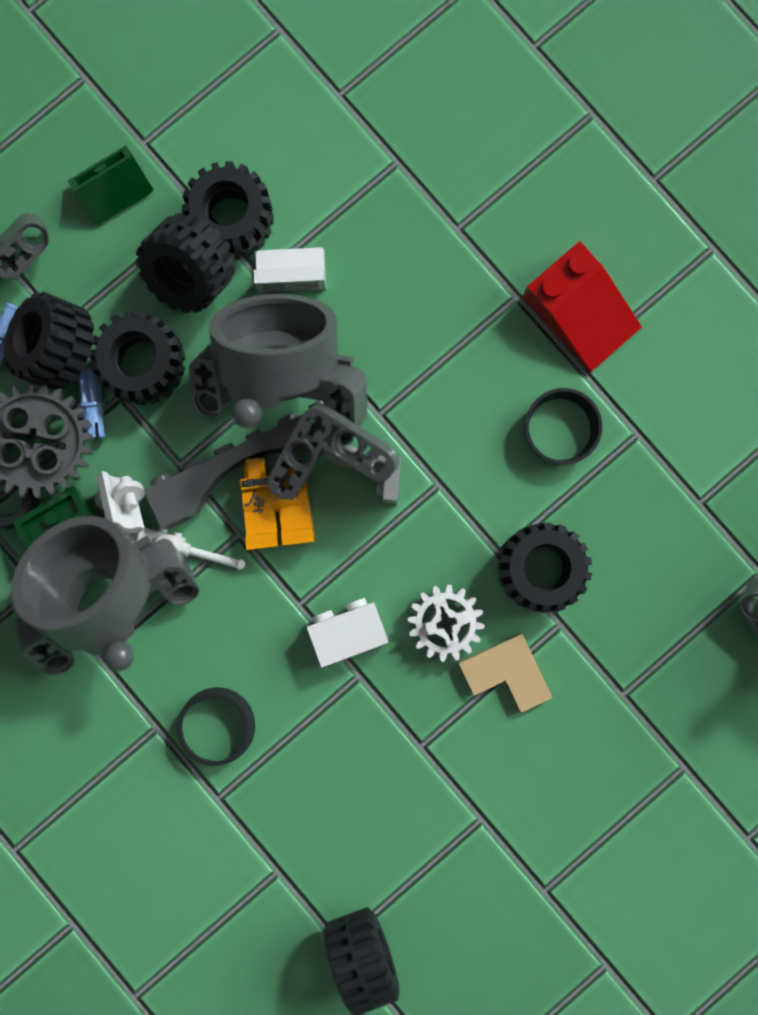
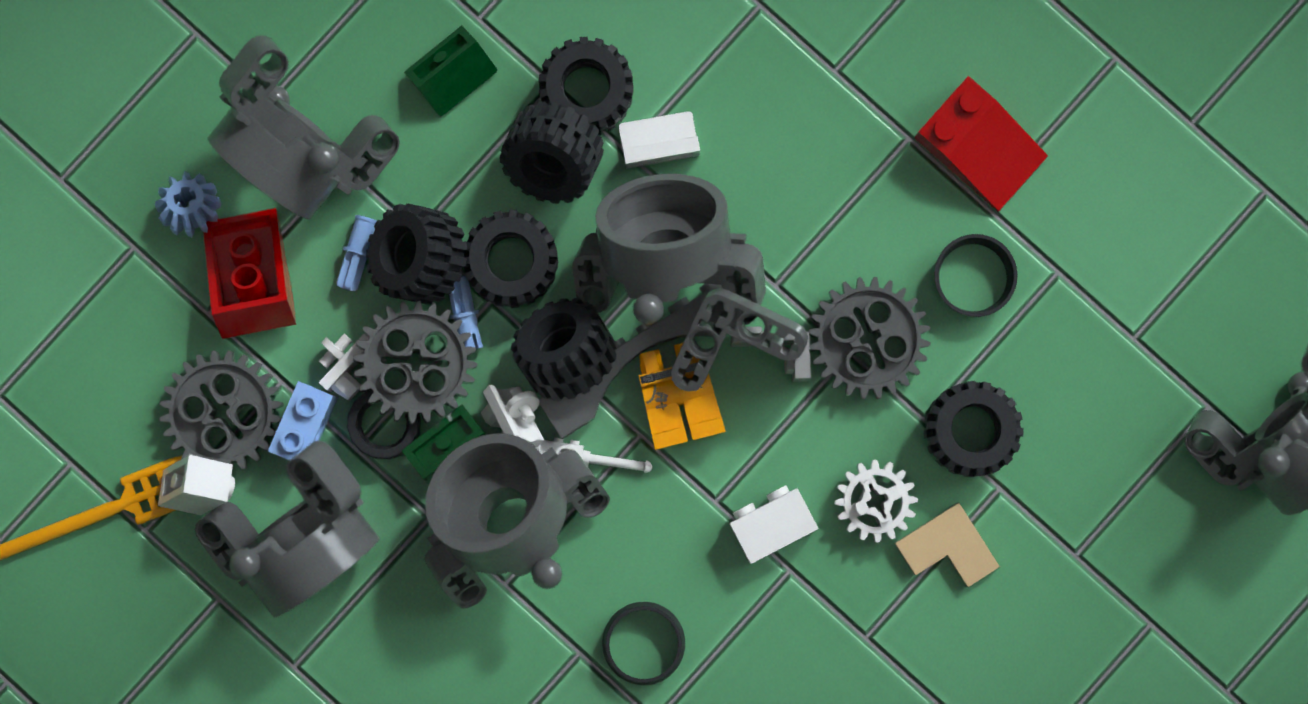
camera: 10 degrees left, 0 degrees up
none -> black tyre [511,298,617,401]
none -> dark grey gear [808,277,931,400]

